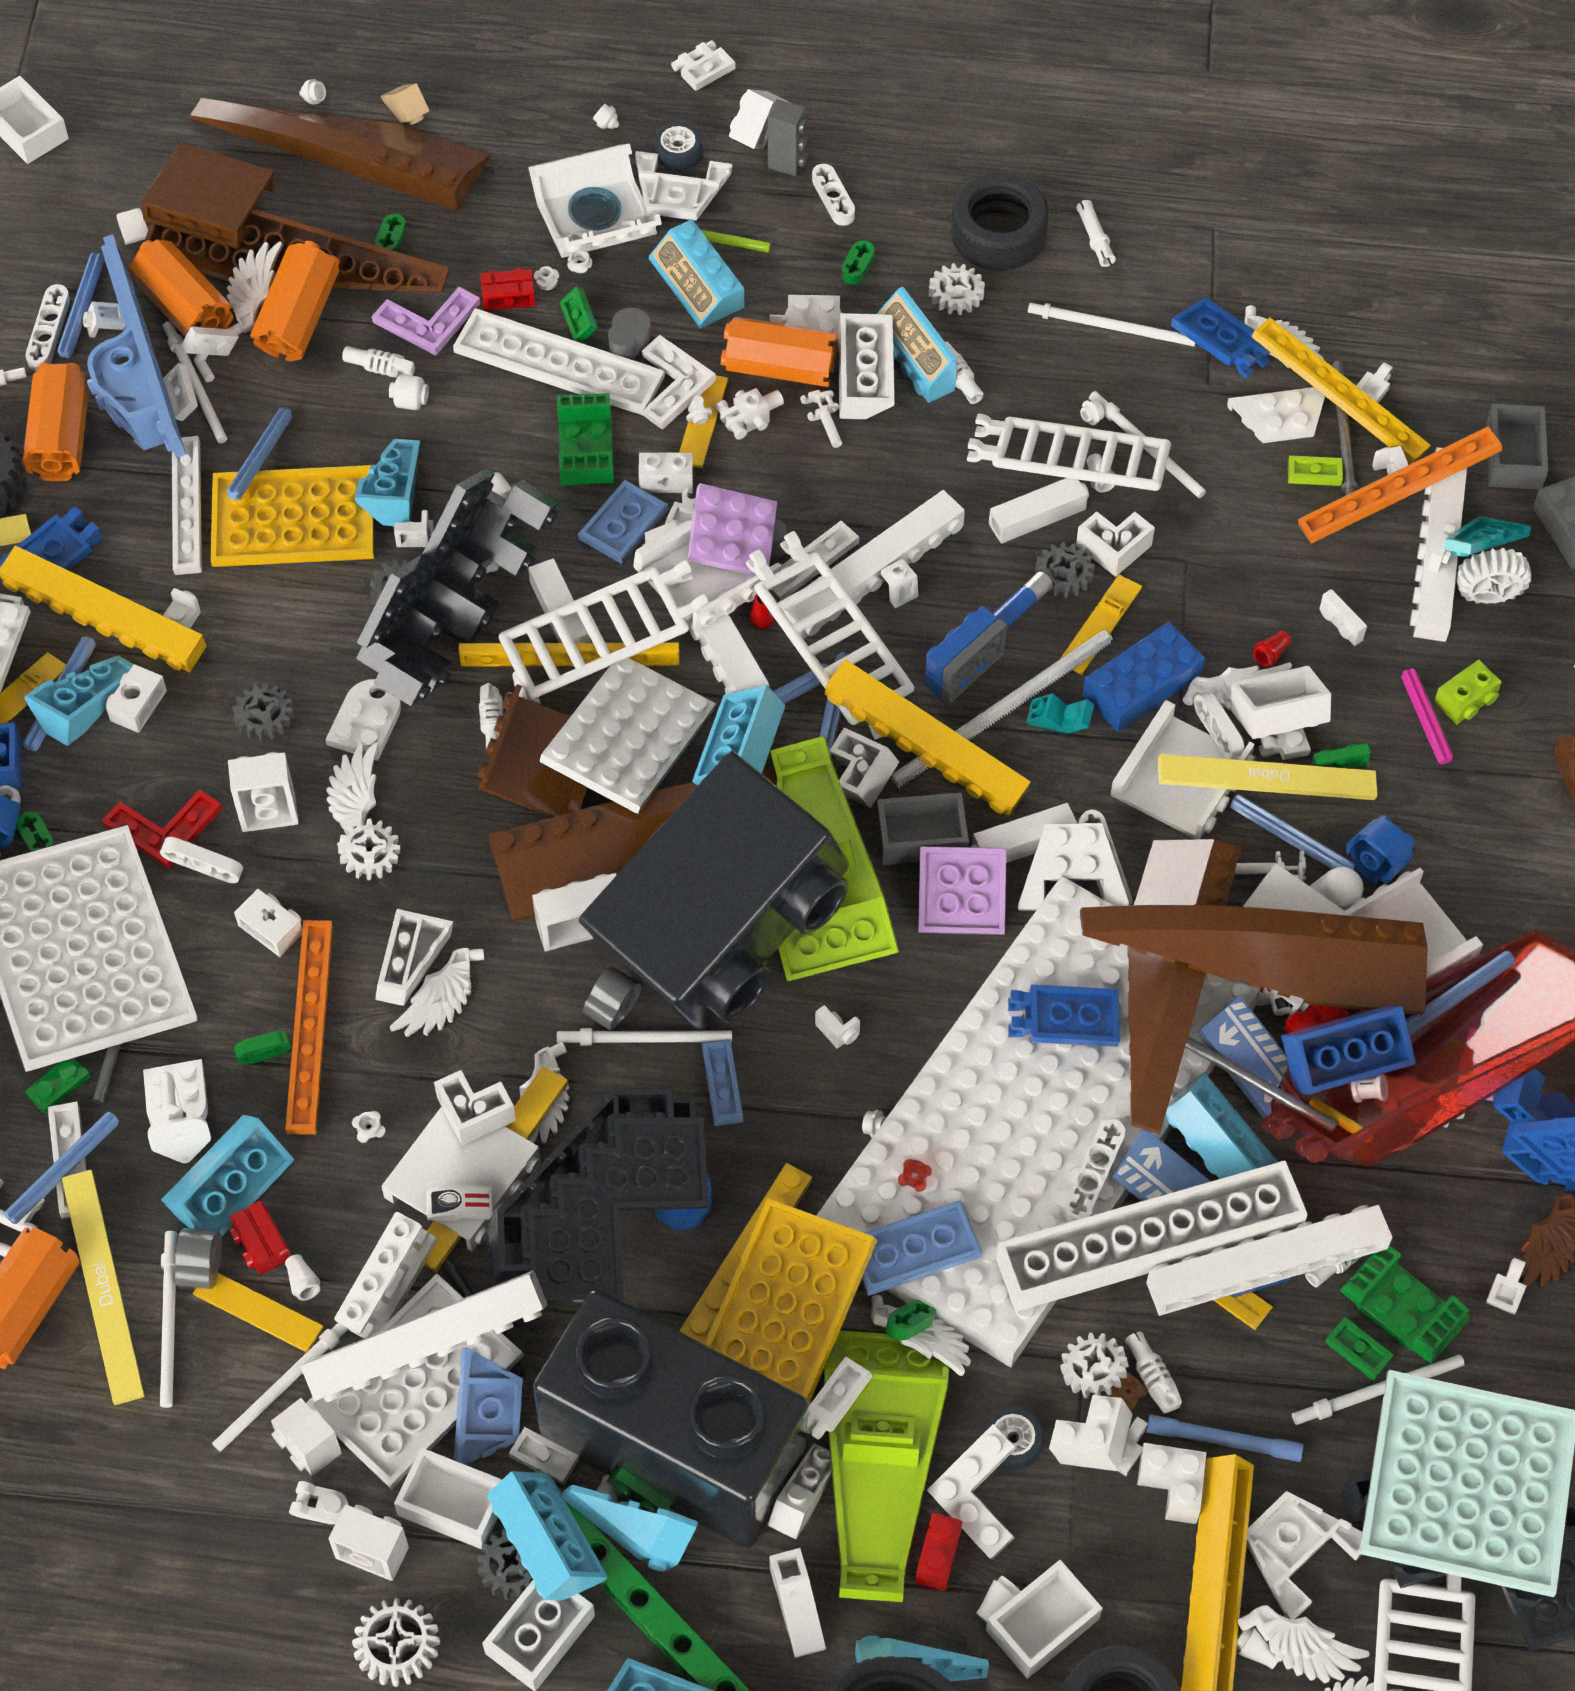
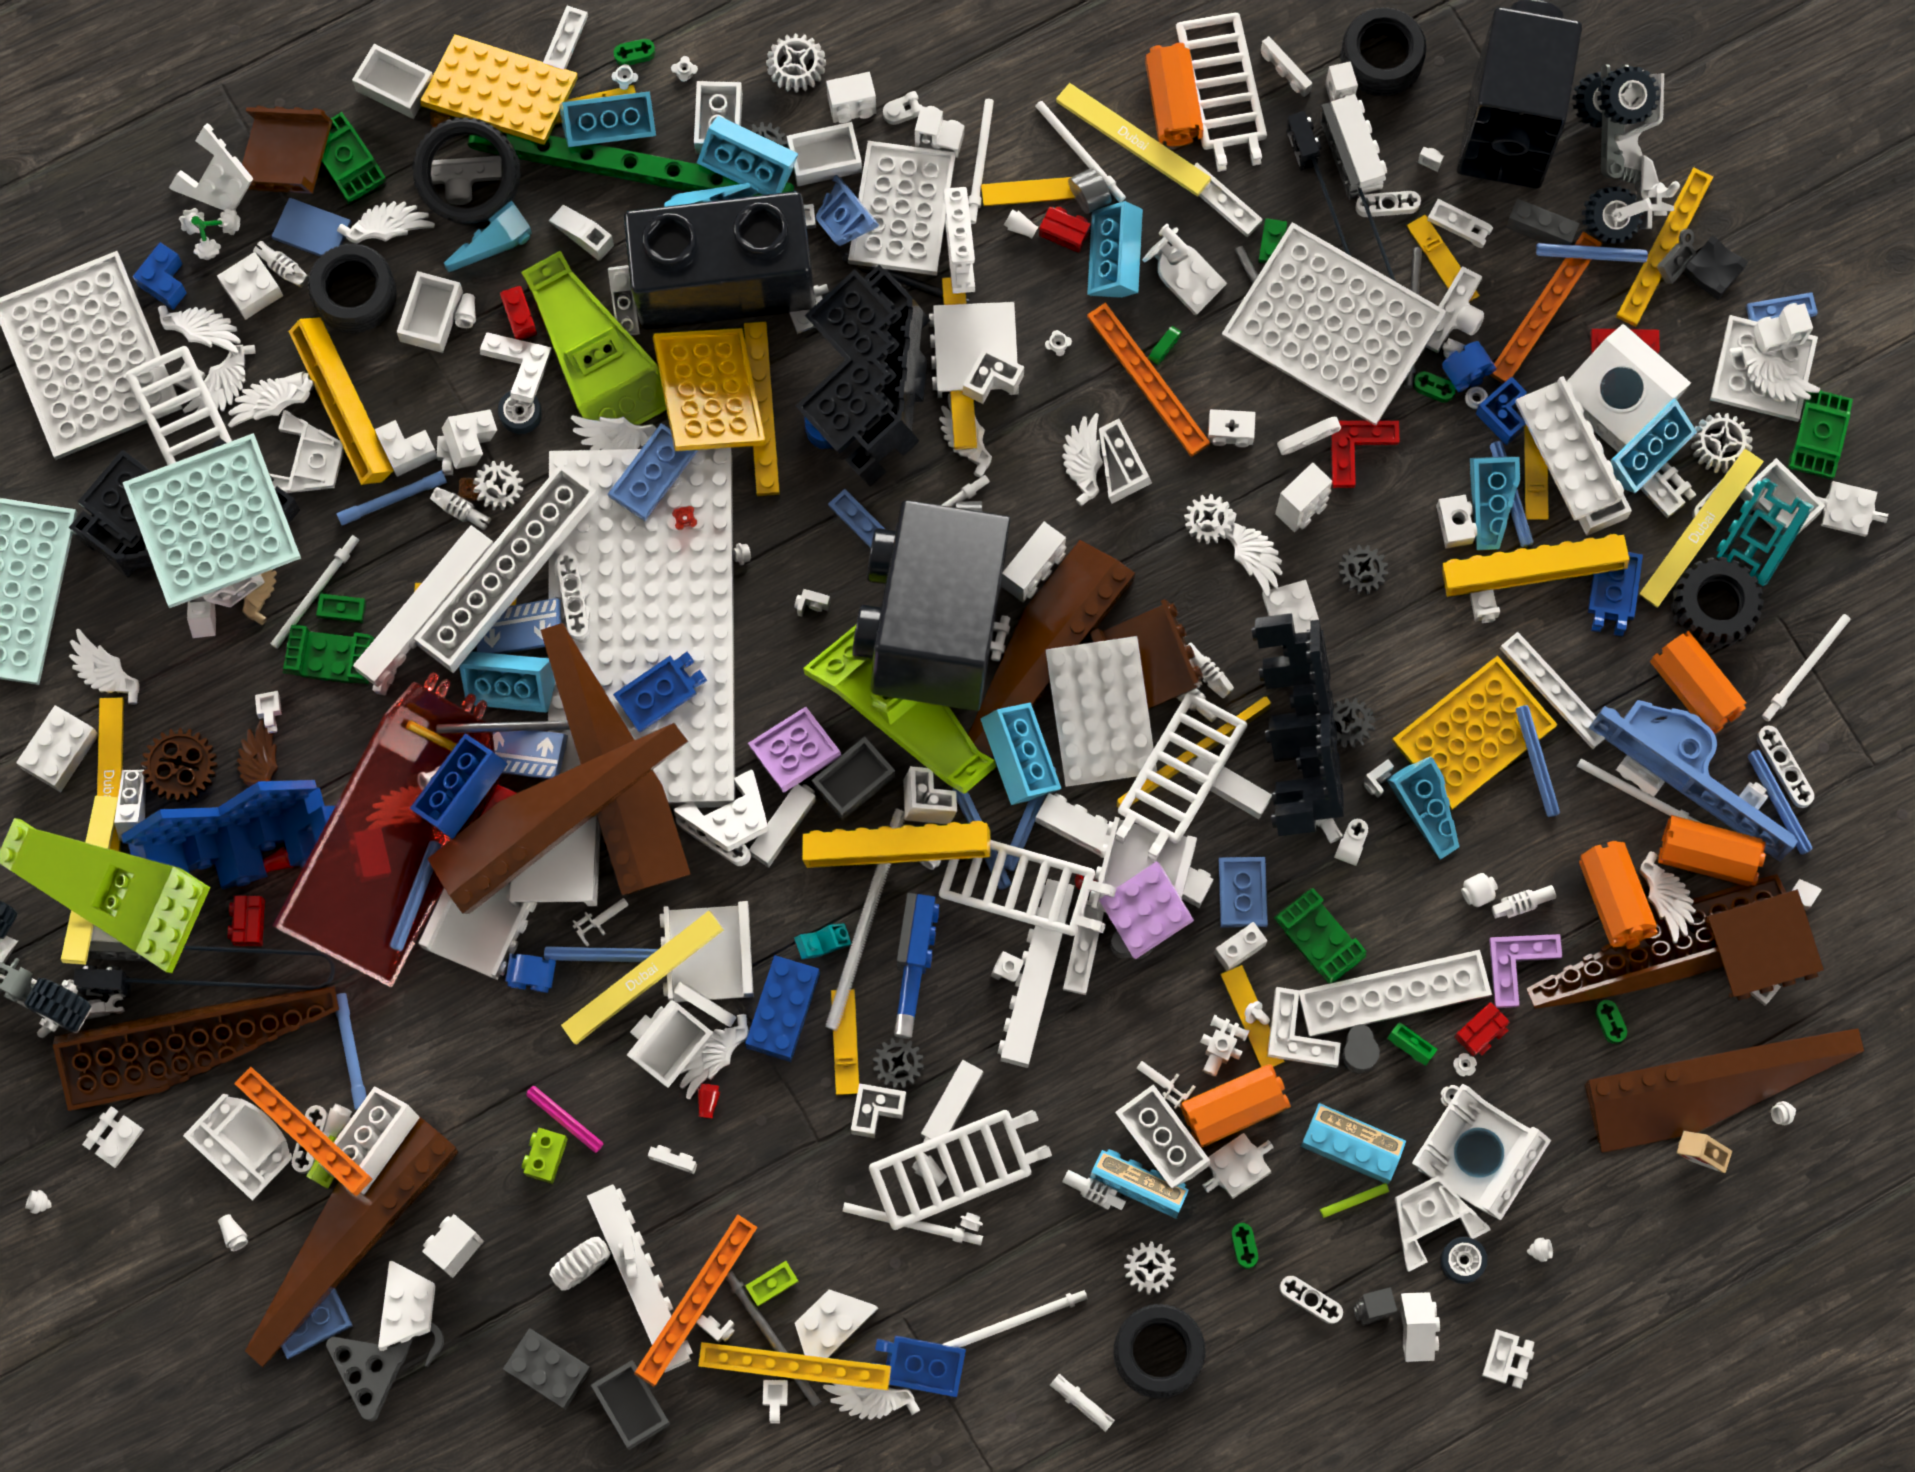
camera: 145 degrees right, 15 degrees up
medium blue axle [5,1112,119,1224] -> none
white plate [181,327,239,382] -> none
white brick [300,1270,548,1402] -> none
slope [426,1186,493,1222] -> none
white plate [665,488,696,526] -> none
white hinge [807,1357,873,1439] -> none
green beam [885,1299,935,1340] -> none
white cap [1310,867,1364,911] -> none
green plate [1311,743,1371,769] -> none
teal wing [1444,516,1531,556] -> none

